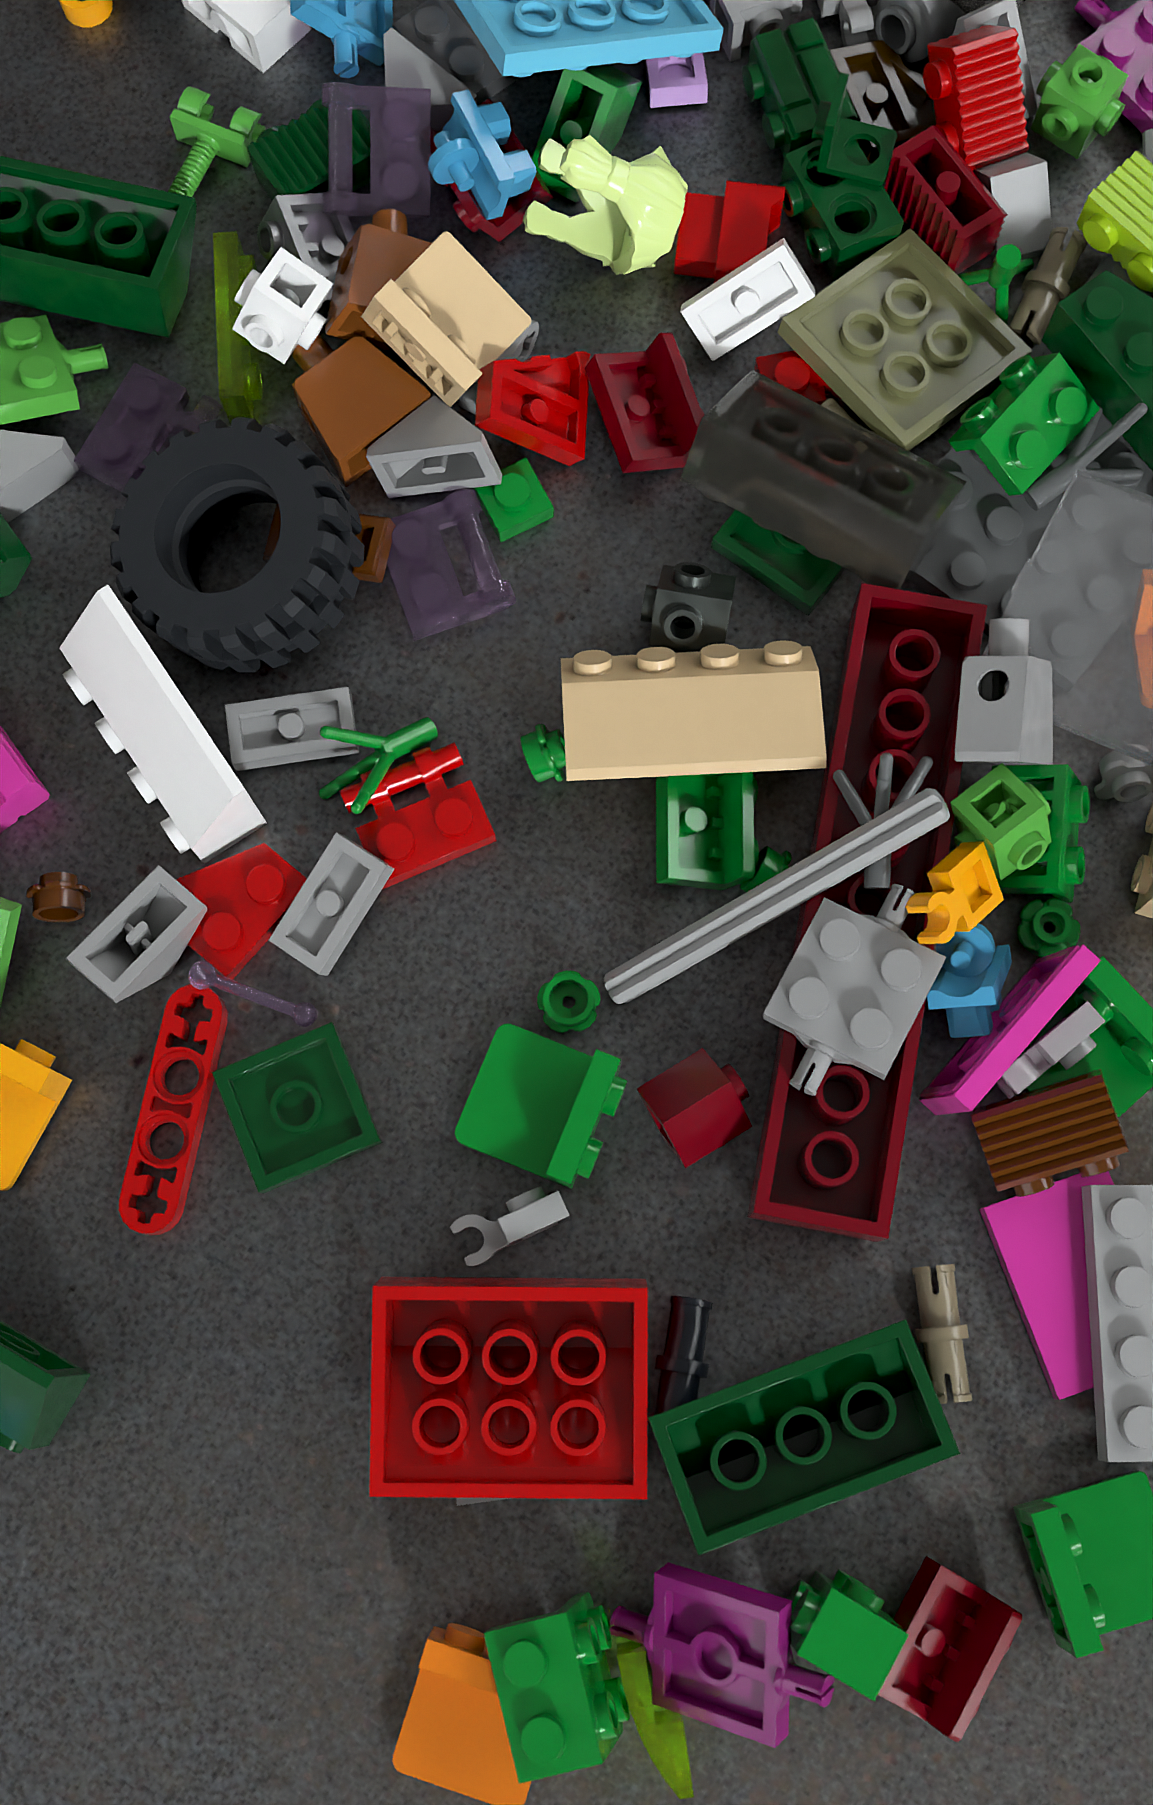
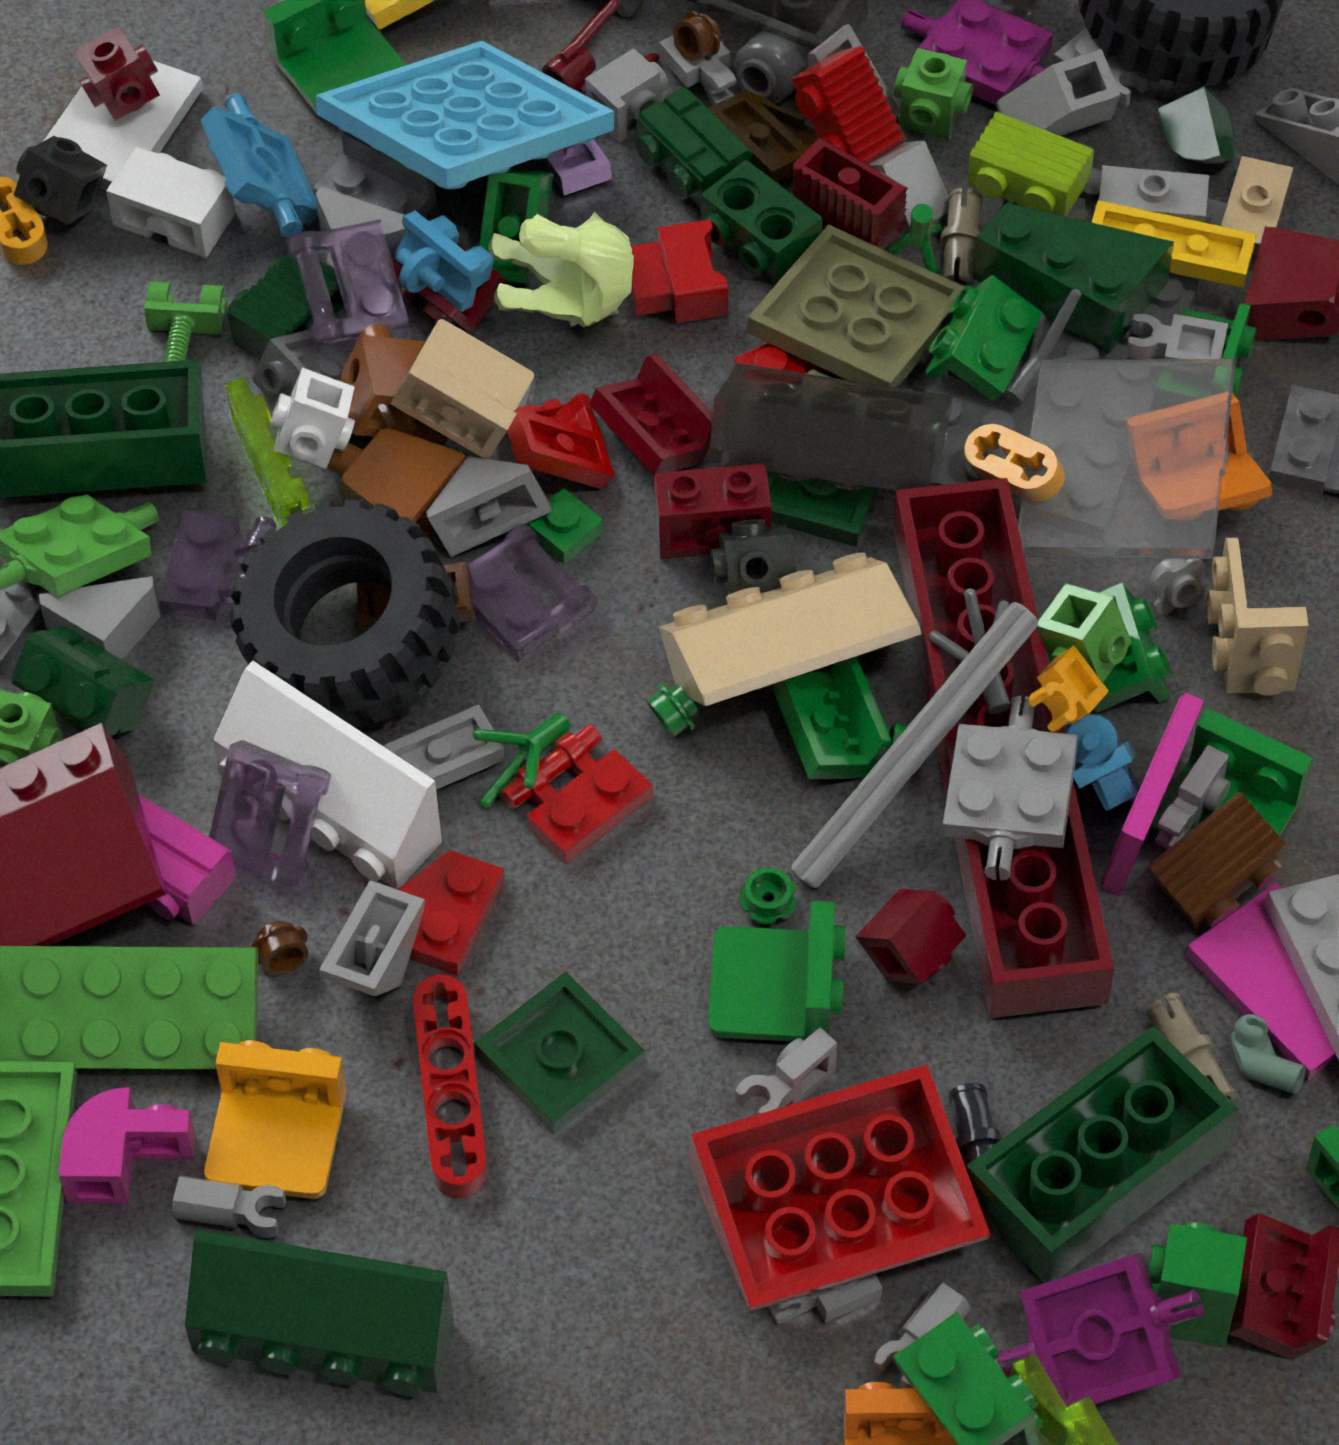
camera: 20 degrees left, 20 degrees down
clear purple hinge [188,961,317,1027] -> none
light grey plate [269,832,395,976] -> none
white plate [680,238,815,361] -> none
dark green bracket [812,72,897,186] -> none
light grey torso [955,618,1053,765] -> none
green plate [1017,898,1081,958] -> none
none -> clear purple plate [209,740,331,887]
none -> dark red bracket [654,464,772,559]
none -> light grey bar [873,1282,970,1389]
none -> light orange beam [964,424,1065,502]
none -> sand green arm [1230,1014,1306,1094]

